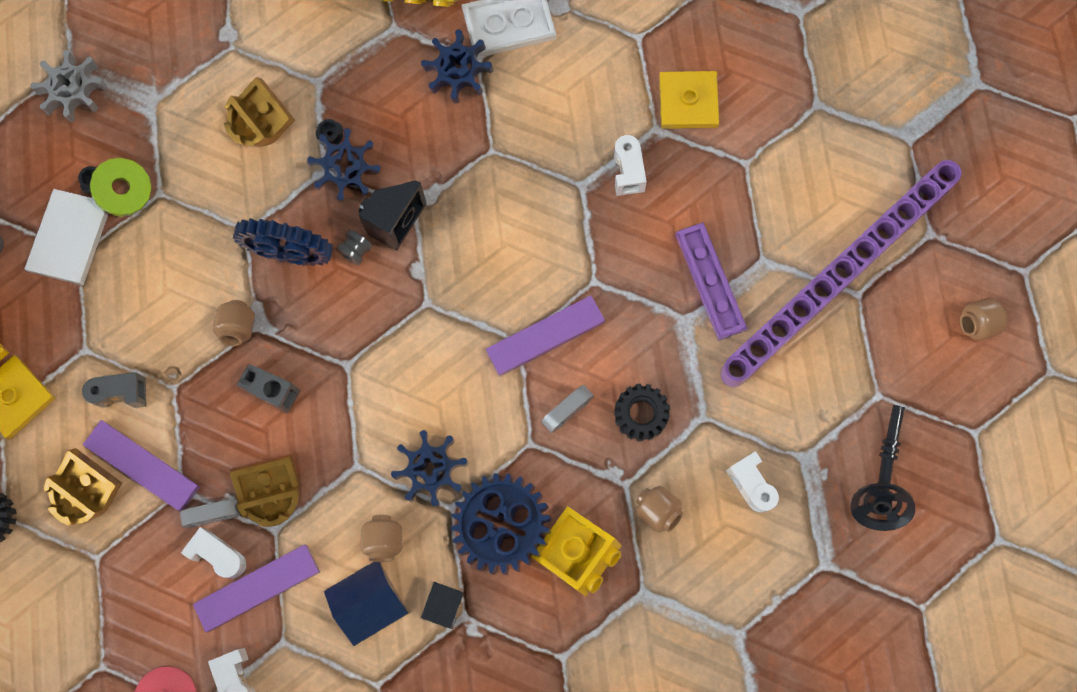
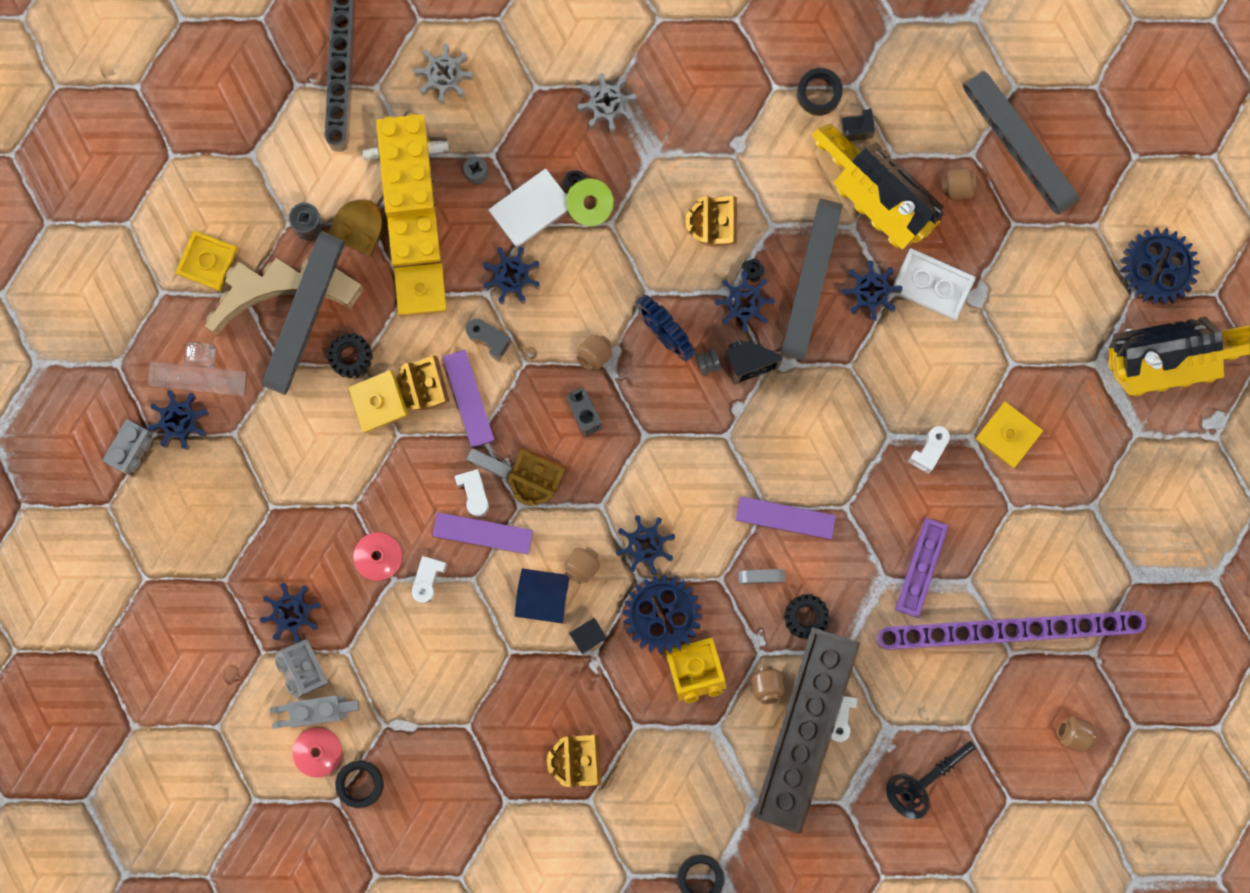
camera: 35 degrees right, 5 degrees up
none -> yellow plate [348,370,409,433]
none -> dark blue gear [483,247,540,305]
none -> dark brown plate [753,627,860,834]
none -> dark grey beam [781,198,843,361]

